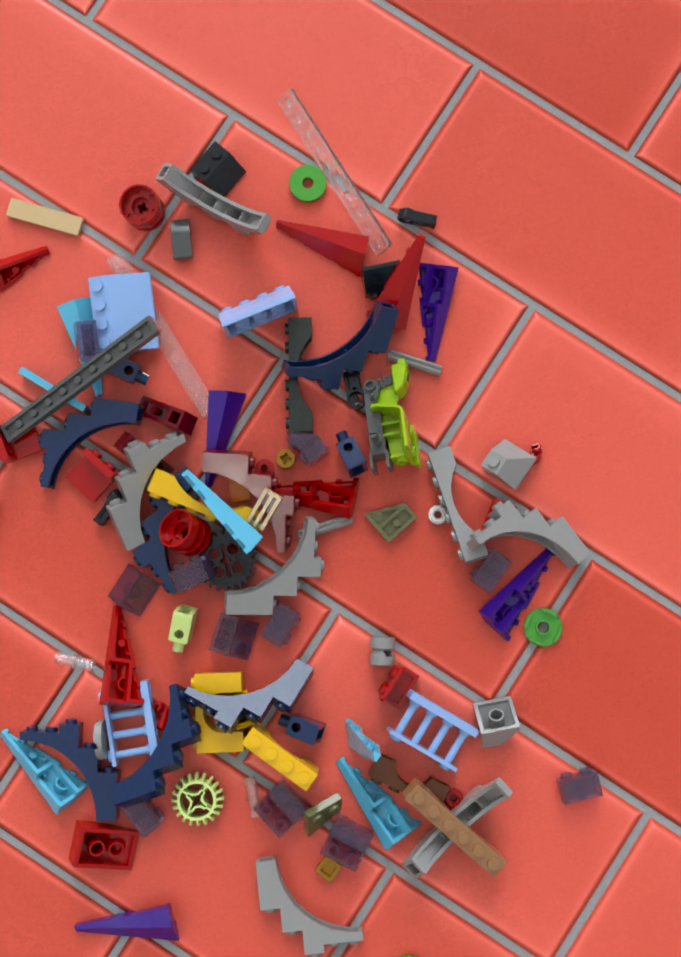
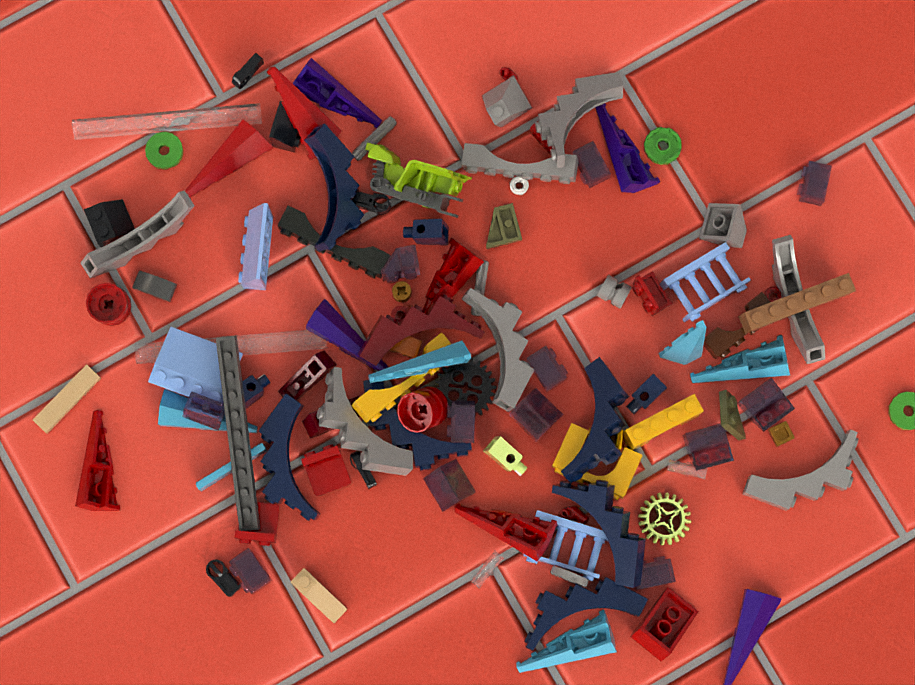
camera: 65 degrees left, 5 degrees down
tan tile [246,487,283,531] -> none

